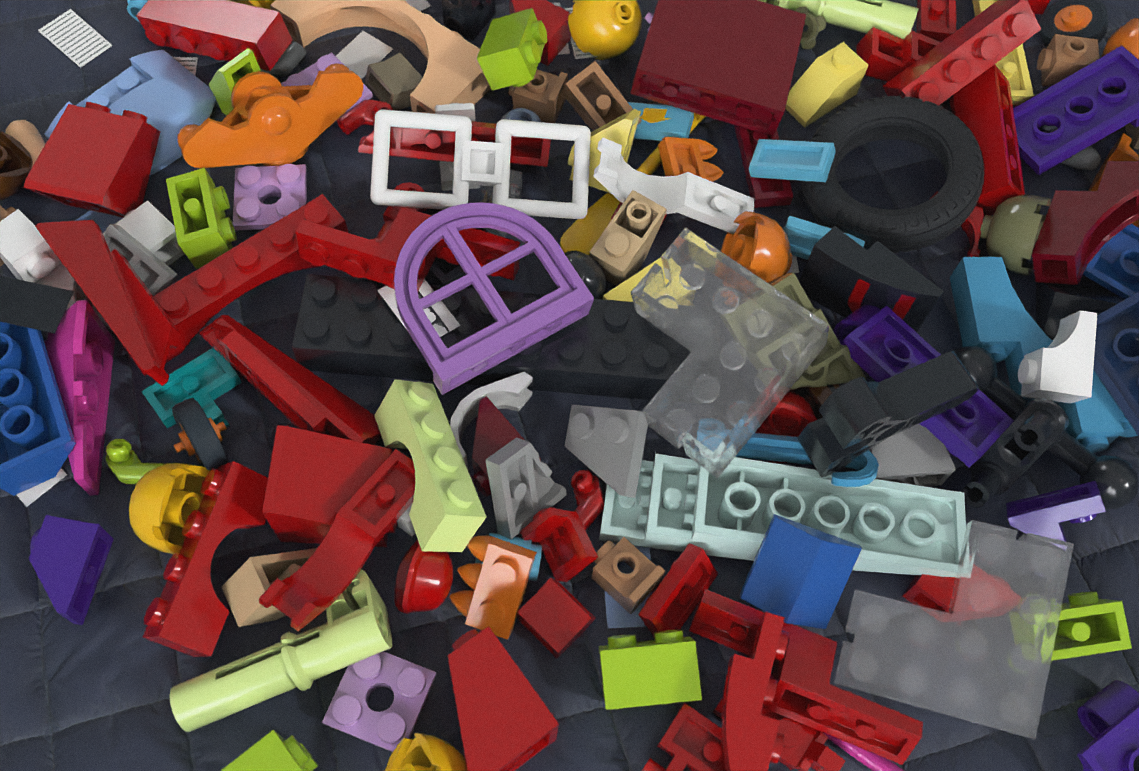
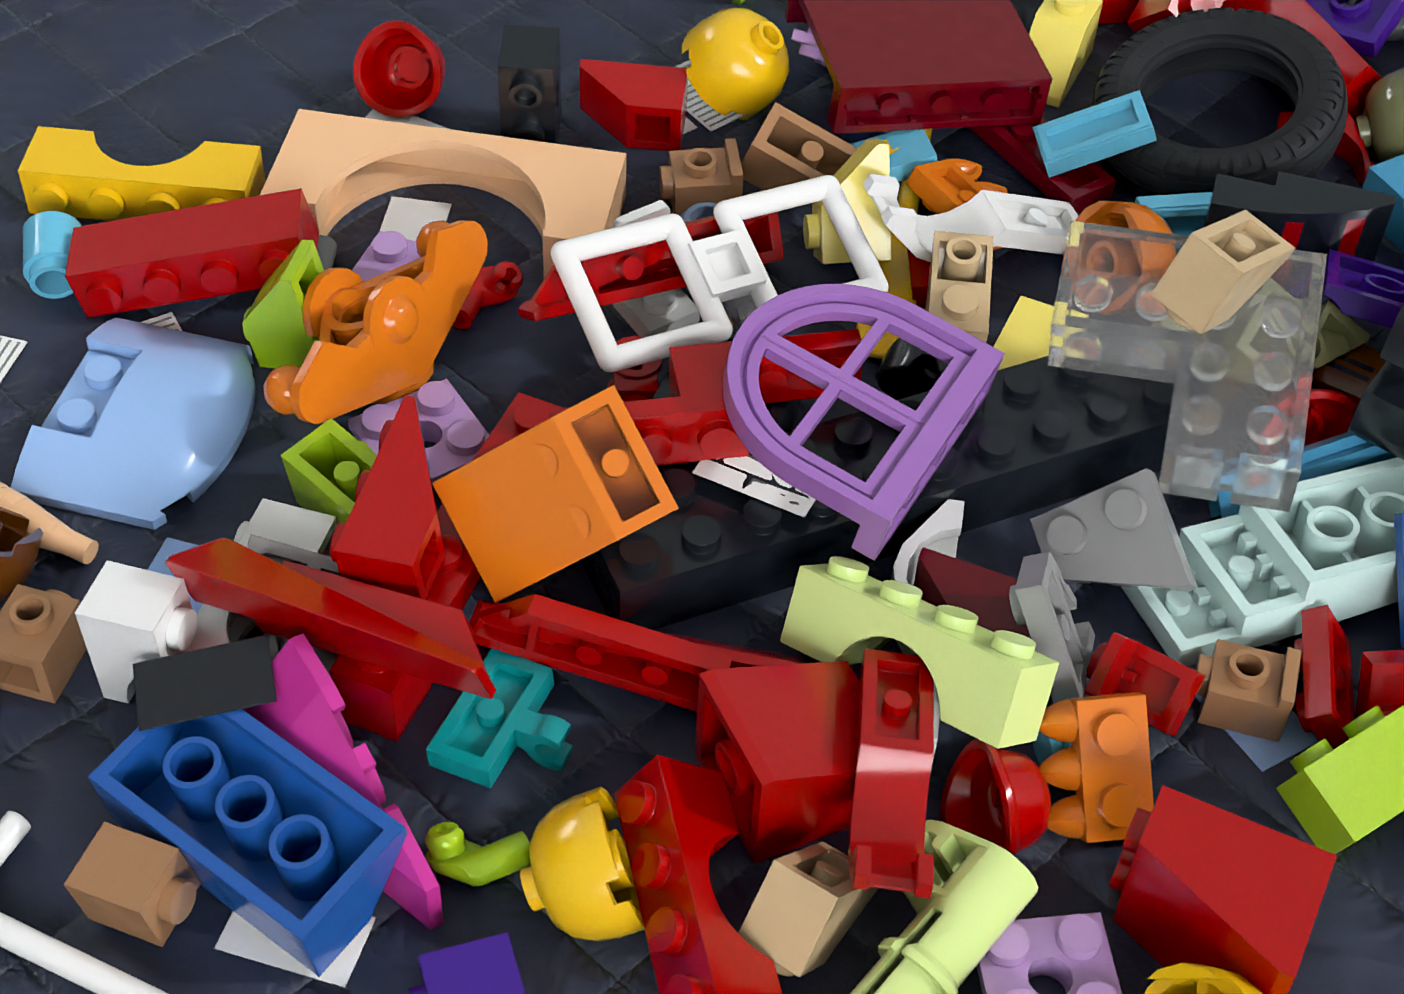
camera: 25 degrees left, 15 degrees down
red slope [24,102,161,218] -> none
black wheel [172,398,228,471] -> none
dark tan piece [365,52,423,110] -> none
lime brick [477,8,547,91] -> none
red piece [517,578,596,659] -> none
red arm [571,470,604,530] -> none
none -> red slope [330,395,445,600]
none -> orange slope [432,385,678,603]
none -> tan slope [1151,210,1295,334]

